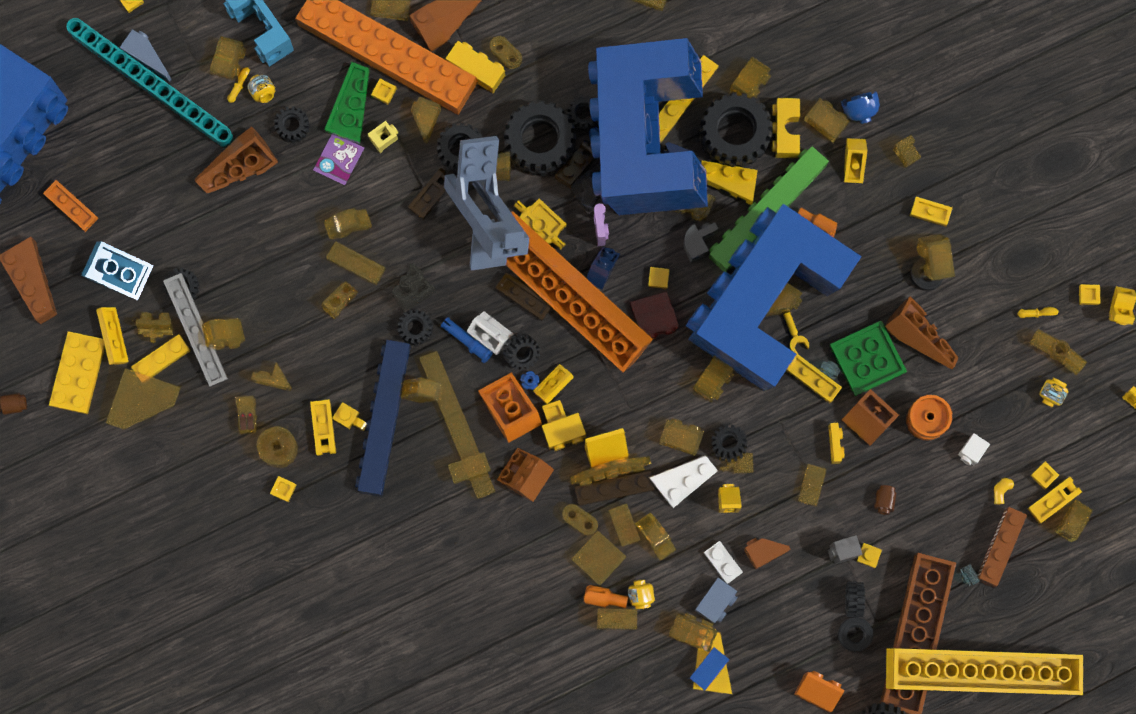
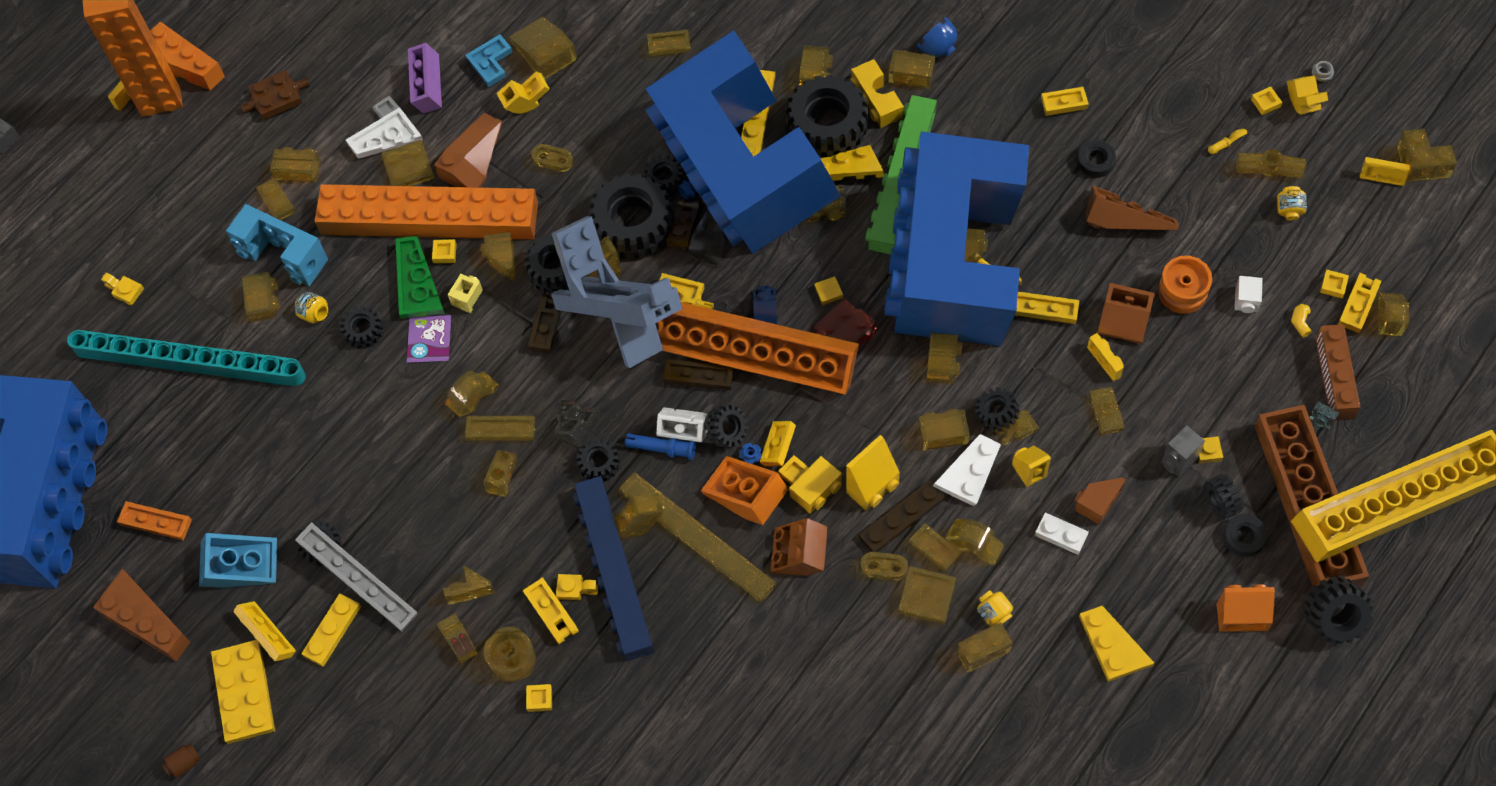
camera: 20 degrees left, 15 degrees down
clear yellow plate [106,368,181,429] -> none
sand blue slope [120,29,171,82] -> none
clear yellow hips [136,312,173,343] -> none
dark orange wedge [195,127,278,193] -> none
clear yellow brick [202,319,245,350] -> none
yellow piece [227,67,250,103] -> none
yellow brick [446,41,505,93] -> none
clear yellow plate [448,452,491,484] -> none
clear yellow plate [570,456,651,486] -> none
orange arm [584,585,628,608] -> none
lavender plate [594,204,609,246] -> none
clear yellow brick [669,613,718,652] -> none
dark grey brick [683,223,718,263] -> none
blue tile [690,647,730,691] -> none
sand blue brick [695,578,738,624] -> none
clear light blue plate [819,361,840,379] -> none
green plate [829,321,907,397] -> none
yellow slope [844,138,867,183] -> none
reddish brown brick [874,485,897,515] -> none
clear yellow panel [893,135,921,168] -> none
clear yellow brick [917,234,955,281] -> none

